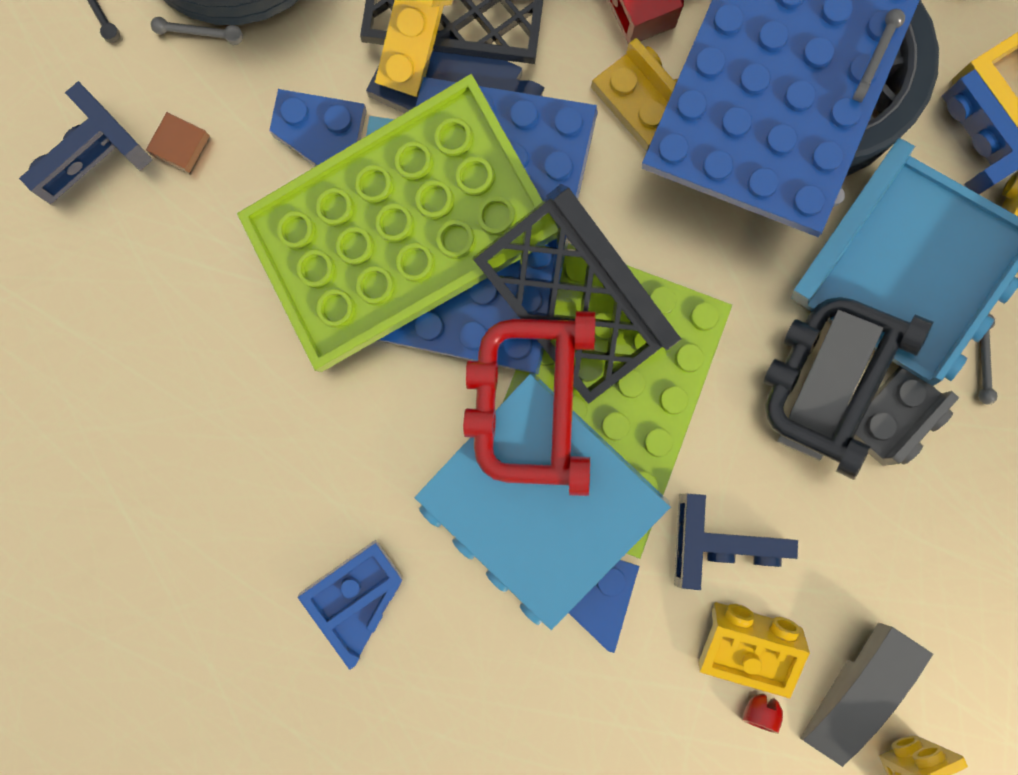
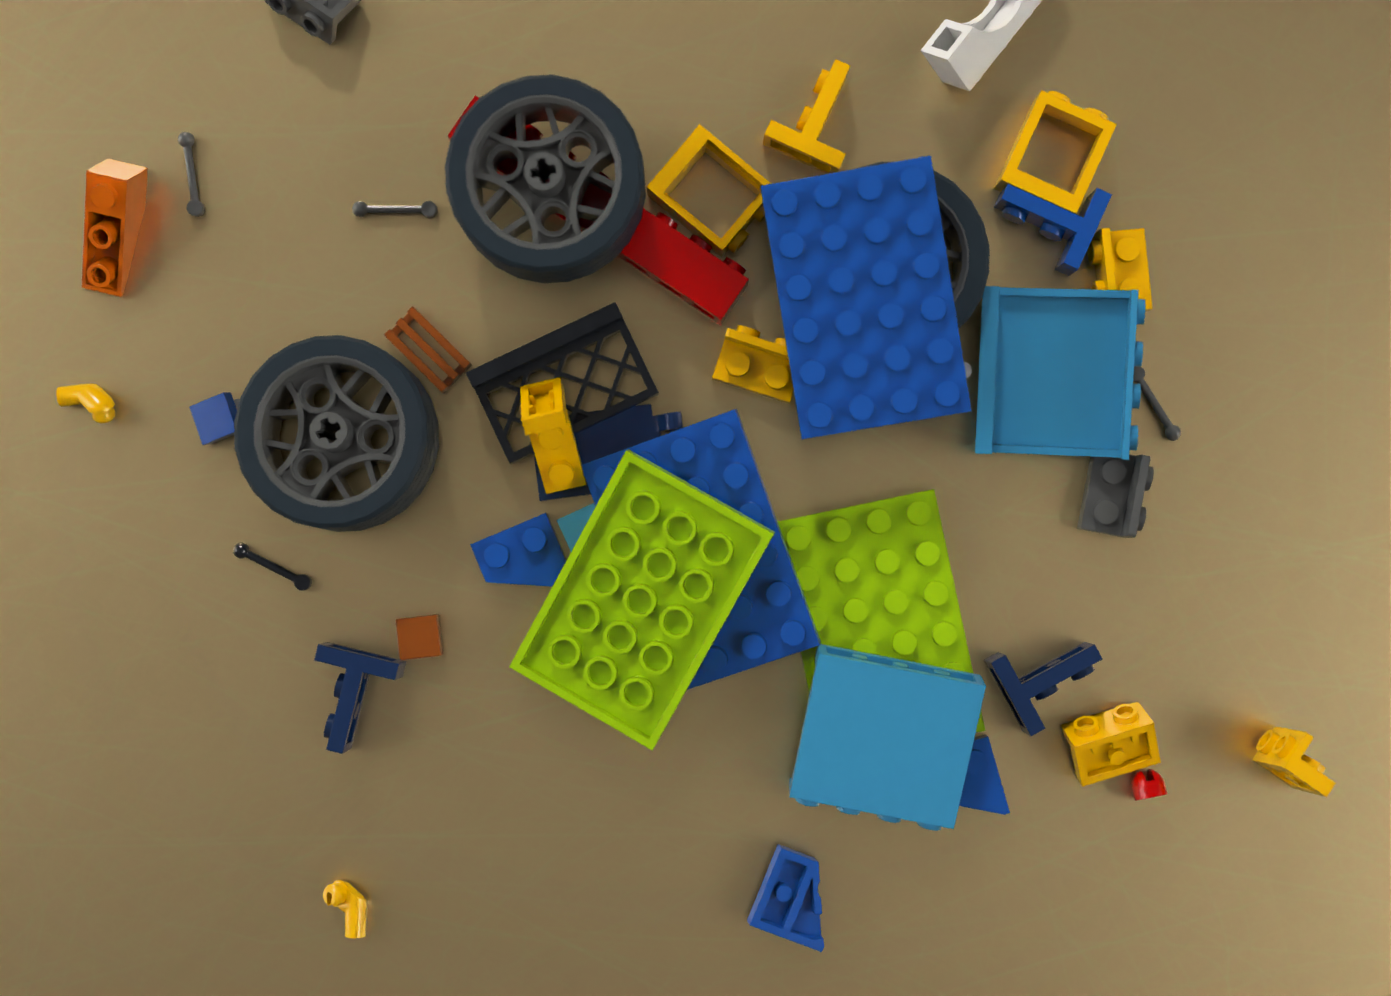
camera: 25 degrees left, 5 degrees up
dark grey hinge [151,17,243,45] -> none
red bar [463,311,596,496] -> none
black fence [473,184,681,404] -> none
black bar [764,297,934,480] -> none
dark grey slope [777,310,883,461] -> none
dark grey slope [800,623,933,767] -> none
dark grey hinge [852,8,905,103] -> none

